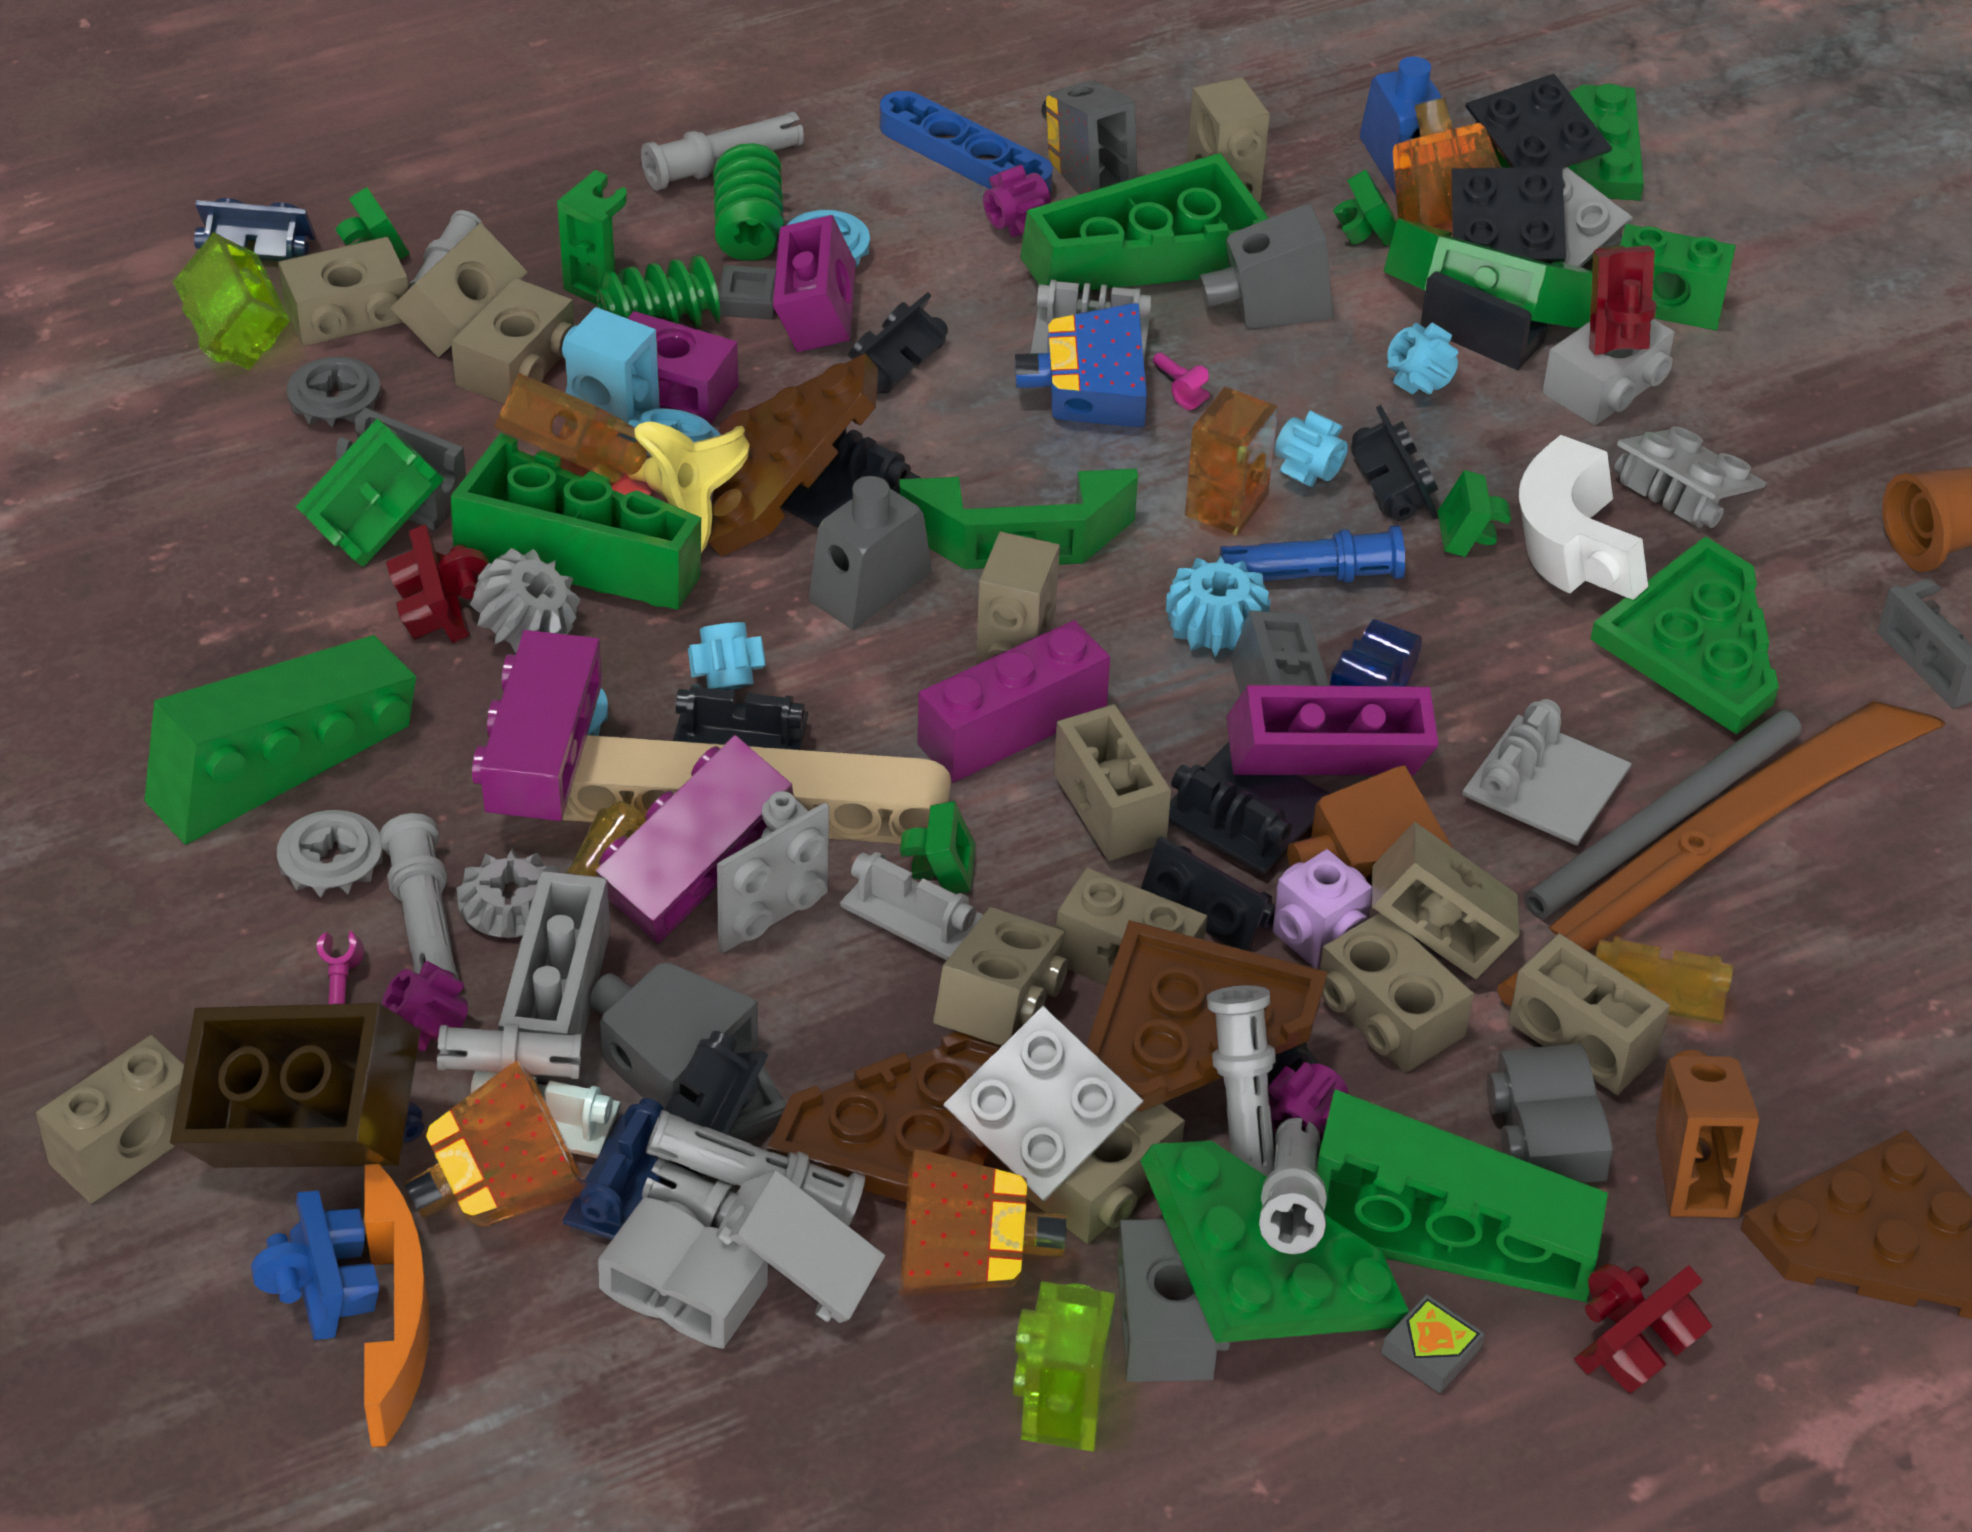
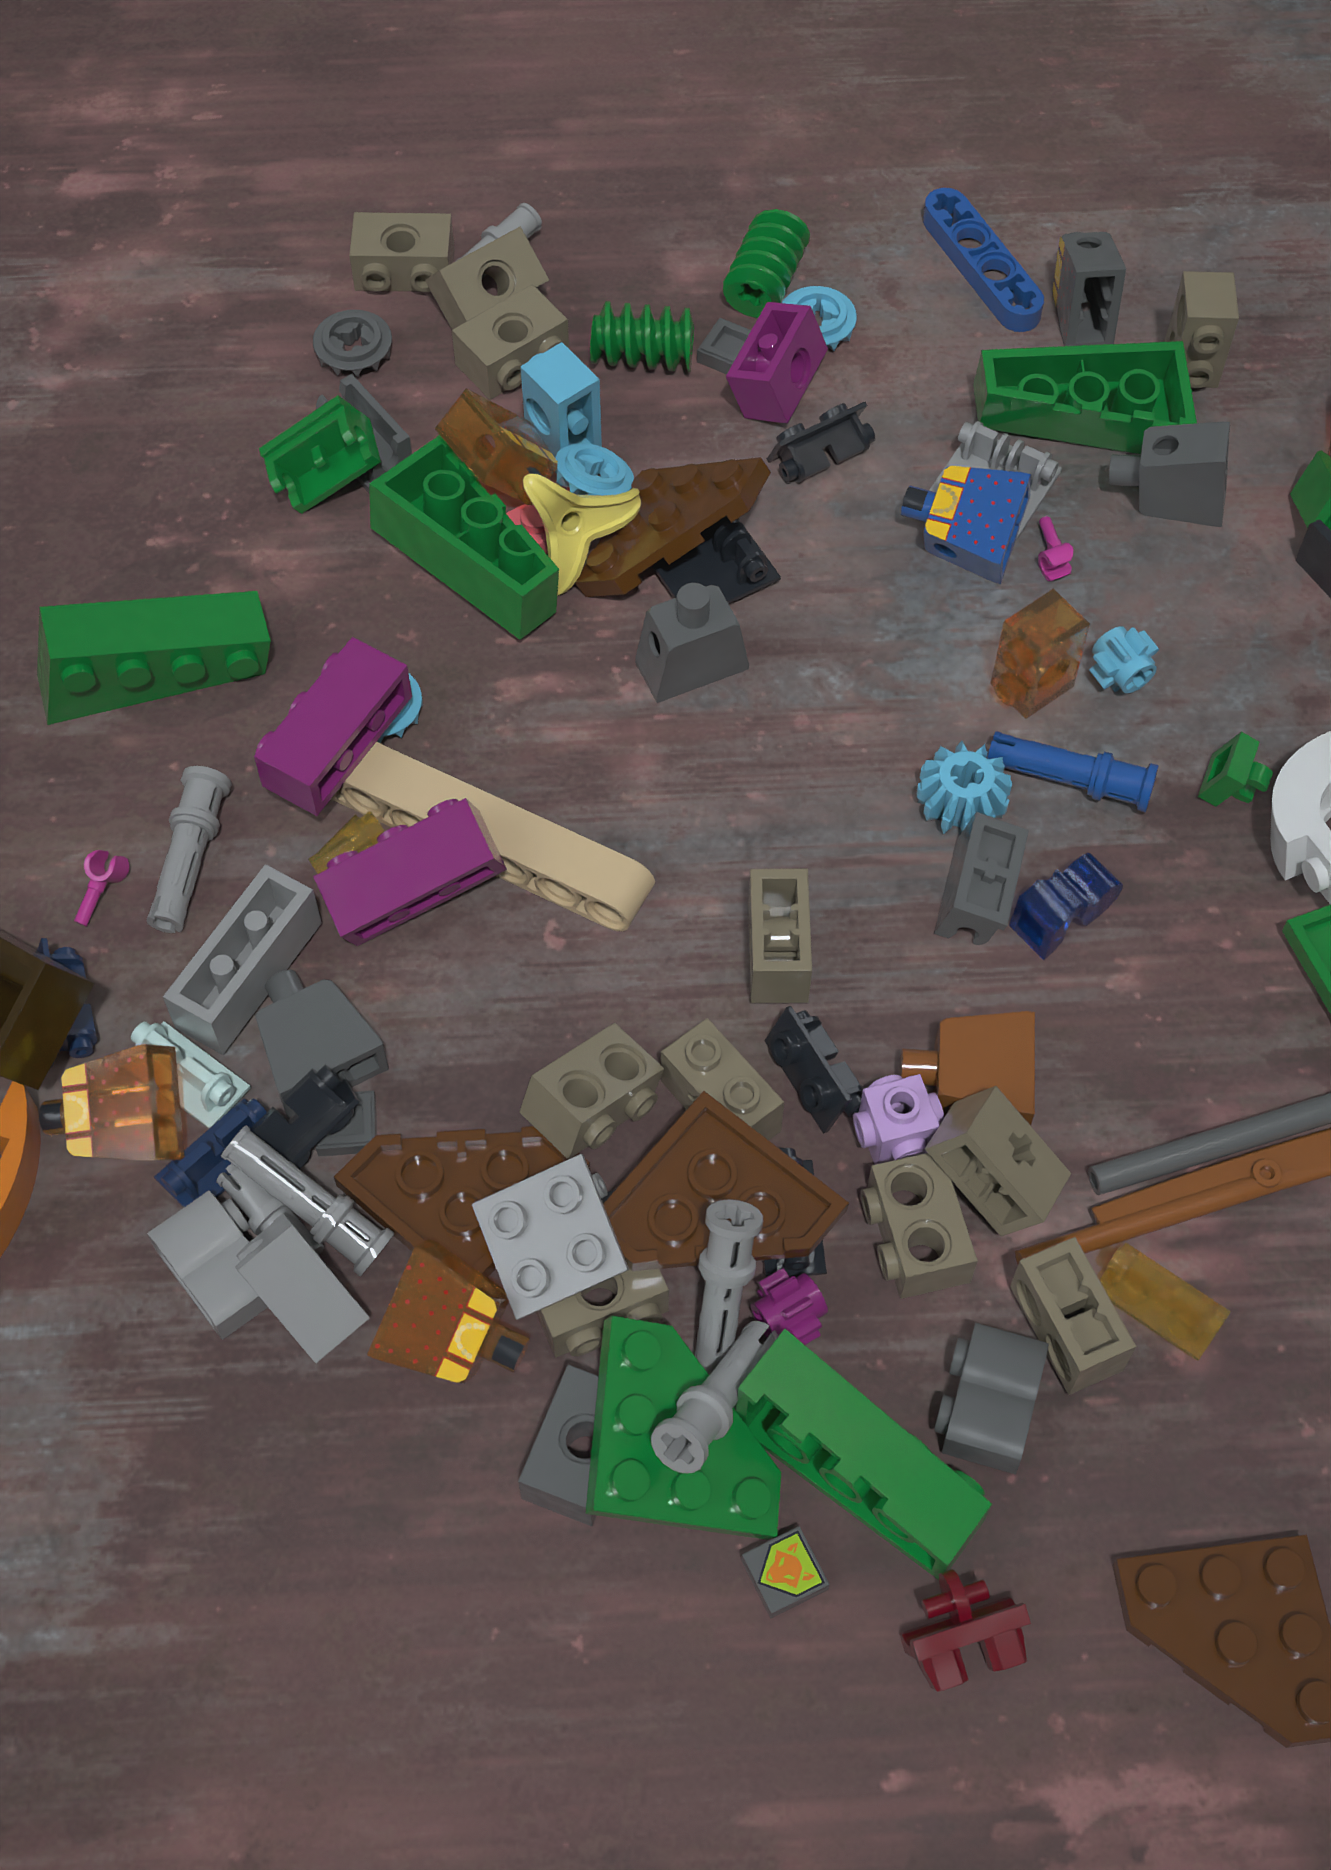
camera: 25 degrees right, 15 degrees up
clear neon green brick [173,232,290,370] -> none
dark blue hinge [194,198,316,261] -> none
light grey gear [277,810,383,898] -> none
green tile [335,187,410,261] -> none
magenta gear [382,961,468,1052] -> none
dark red hips [386,524,489,643] -> none
light grey pin [437,1024,582,1080] -> none
light grey gear [457,848,558,938] -> none
light grey gear [470,548,581,653] -> none
green hinge [557,170,628,306] -> none
magenta brick [628,311,739,425] -> none
light grey pin [641,111,804,191] -> none
black hinge [673,684,809,750] -> none
medium azure gear [688,622,766,690] -> none
light grey hinge [717,791,829,954] -> none
light grey hinge [840,852,983,960] -> none
green slope [899,468,1138,569] -> none
green tile [900,801,976,894] -> none
magenta brick [917,620,1111,783] -> none
dark tan brick [976,532,1060,665] -> none
magenta gear [983,164,1051,237] -> none
clear neon green brick [1013,1281,1115,1452] -> none
black hinge [1168,742,1331,875] -> none
magenta brick [1226,685,1439,775] -> none
green tile [1333,169,1397,247] -> none
black hinge [1351,405,1439,521] -> none
medium azure gear [1387,322,1458,395] -> none
light grey hinge [1462,699,1632,846] -> none
dark orange torso [1656,1050,1759,1218] -> none

